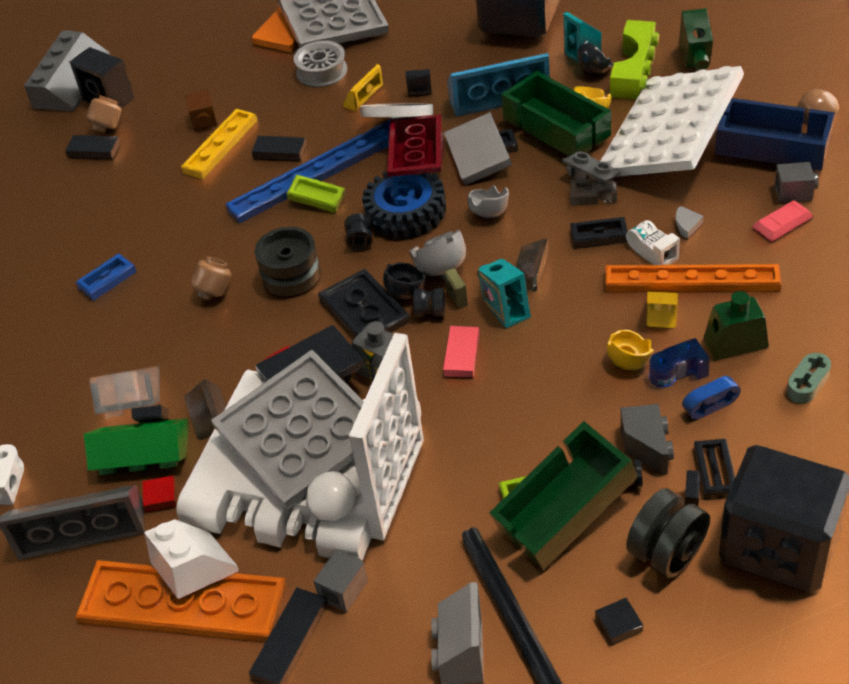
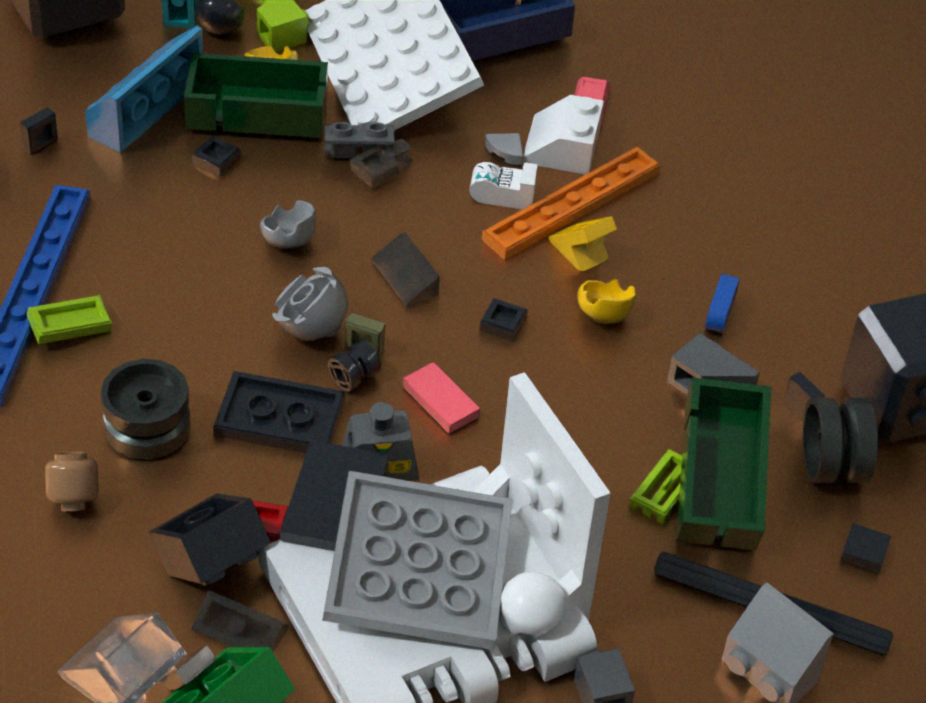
camera: 55 degrees left, 0 degrees up
black wheel [344,213,373,251] -> none
white piece [360,103,433,119] -> none
black wheel [362,171,447,239] -> none
black hair [383,262,426,300] -> none
dark red slope [387,114,444,177] -> none
light grey tile [444,112,513,185] -> none
teal torso [477,259,531,328] -> none
black tile [570,217,628,249] -> none
clear blue leg [649,338,710,388] -> none
black tile [694,439,735,500] -> none
dark green torso [703,291,769,361] -> none
dark grey brick [774,162,818,203] -> none
sand green beam [787,353,831,403] -> none
none -> black brick [148,493,271,585]
none -> black tile [479,298,528,342]
none -> white slope [522,95,604,175]

